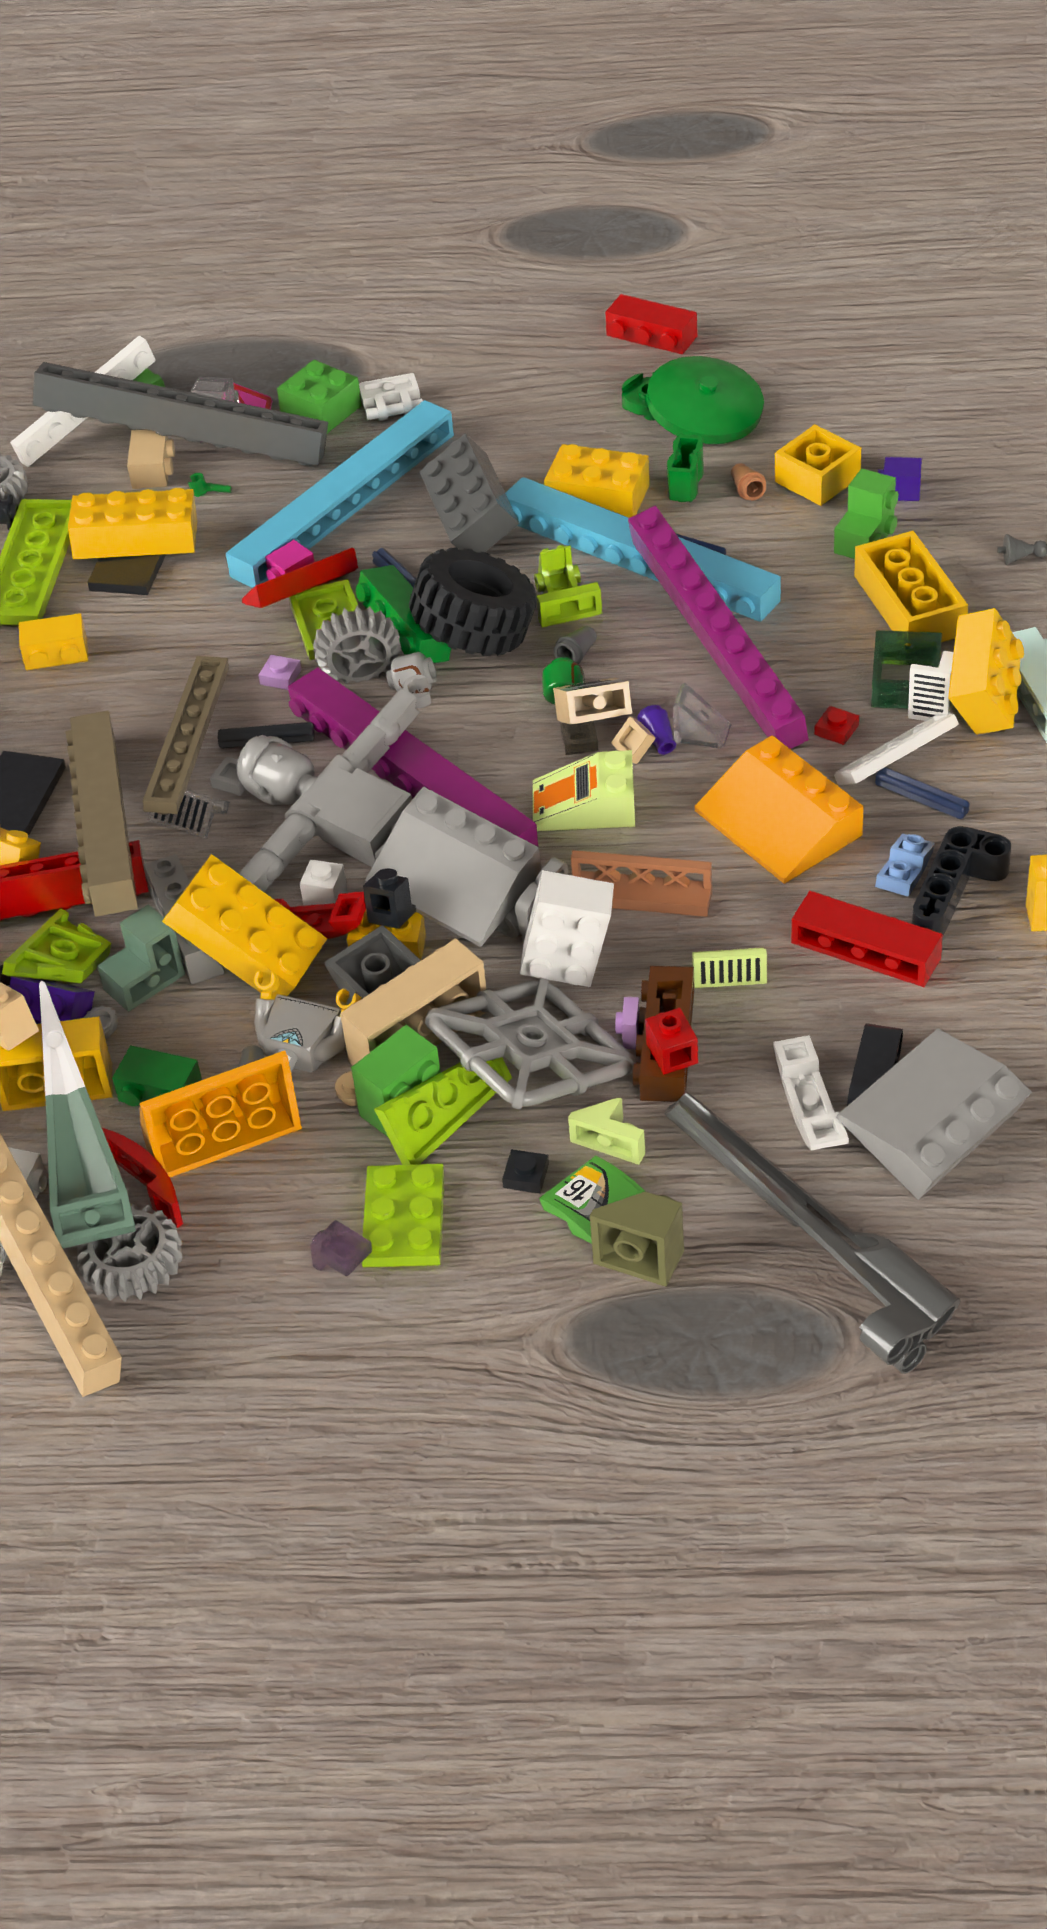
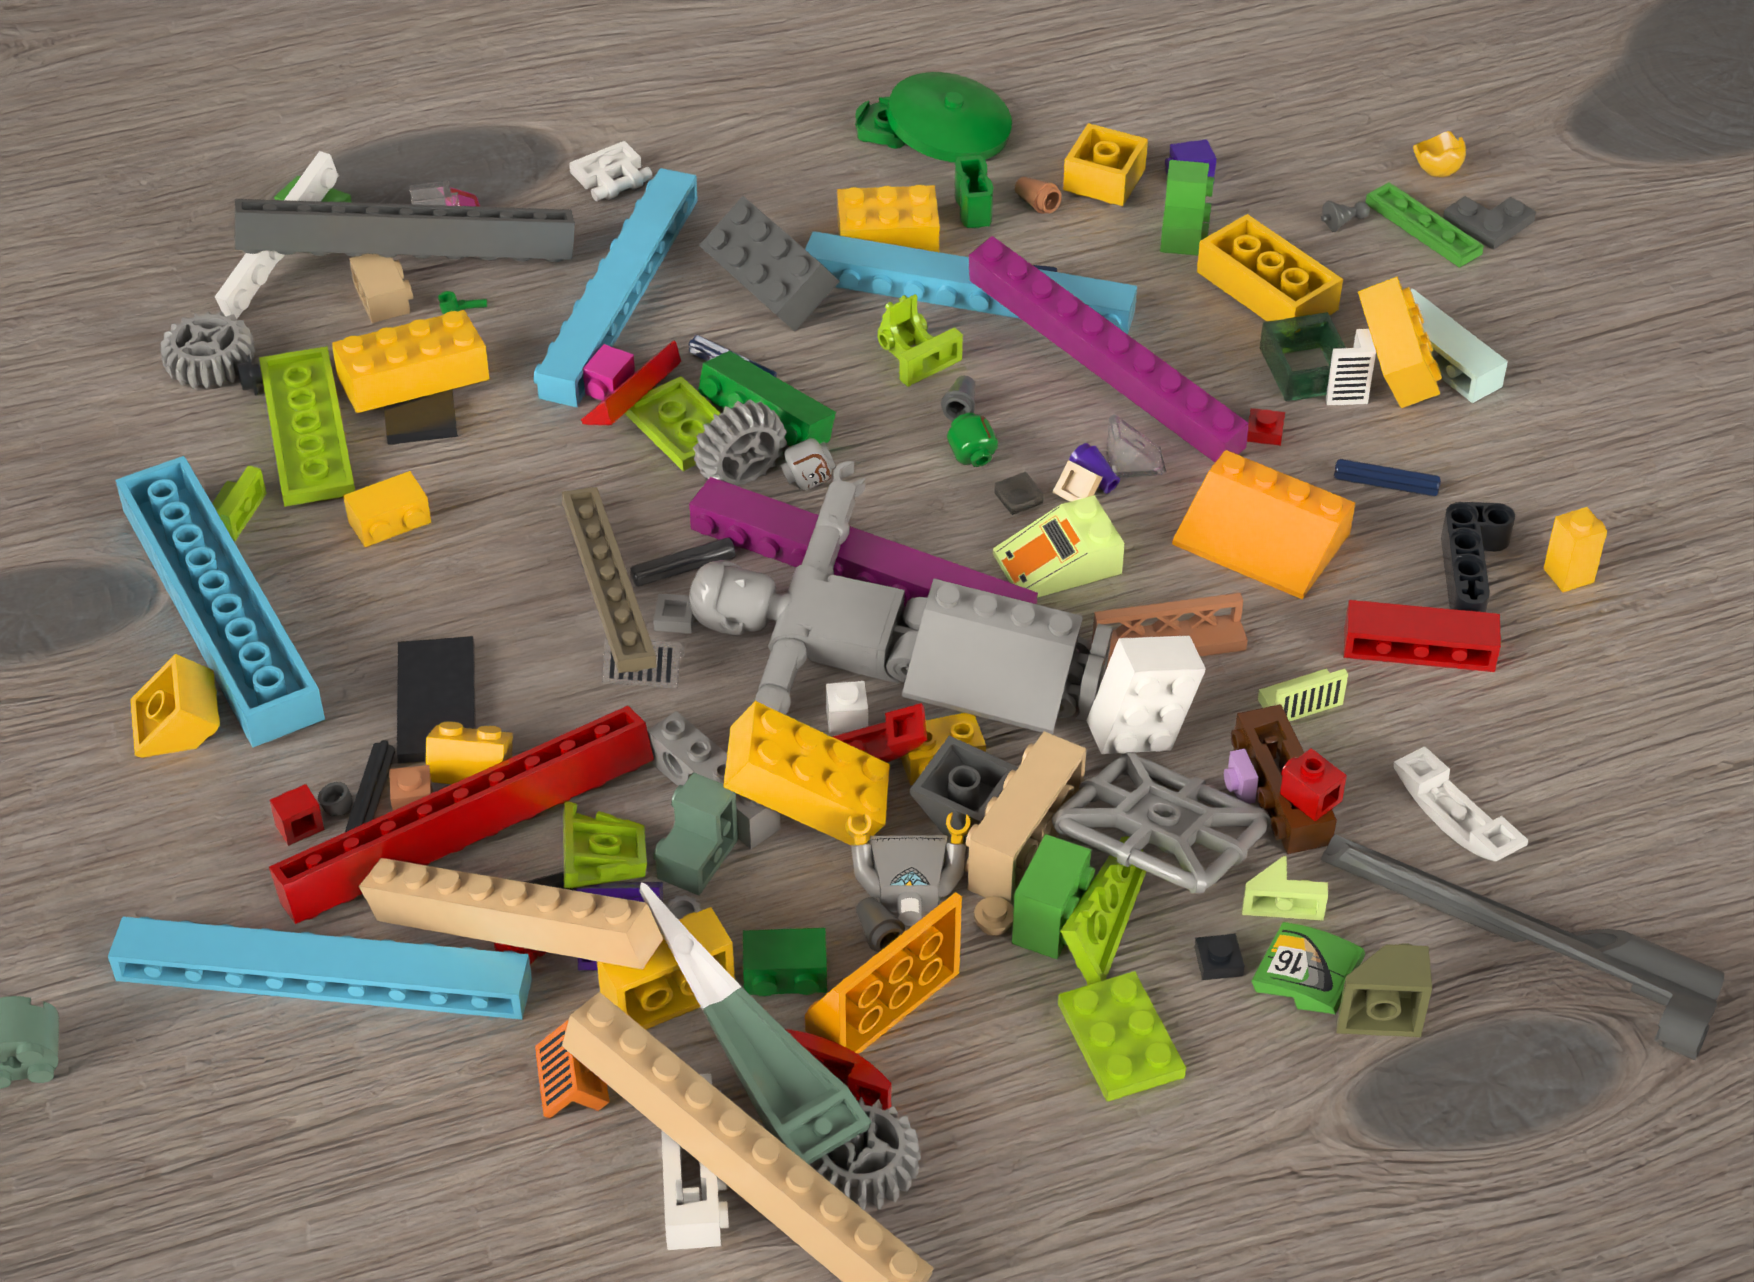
camera: 25 degrees left, 0 degrees up
dark tan brick [65,710,138,917] -> none
lavender plate [258,655,302,690] -> none
bright green brick [277,360,362,433] -> none
bracket [310,1220,372,1277] -> none
black brick [363,868,416,929] -> none
black tyre [409,547,538,656] -> none
tan brick [553,678,632,725] -> none
red brick [605,294,698,355] -> none
white tile [834,713,959,785] -> none
light grey slope [836,1028,1032,1200] -> none
black beam [847,1023,903,1106] -> none
light blue slope [875,833,935,897] -> none

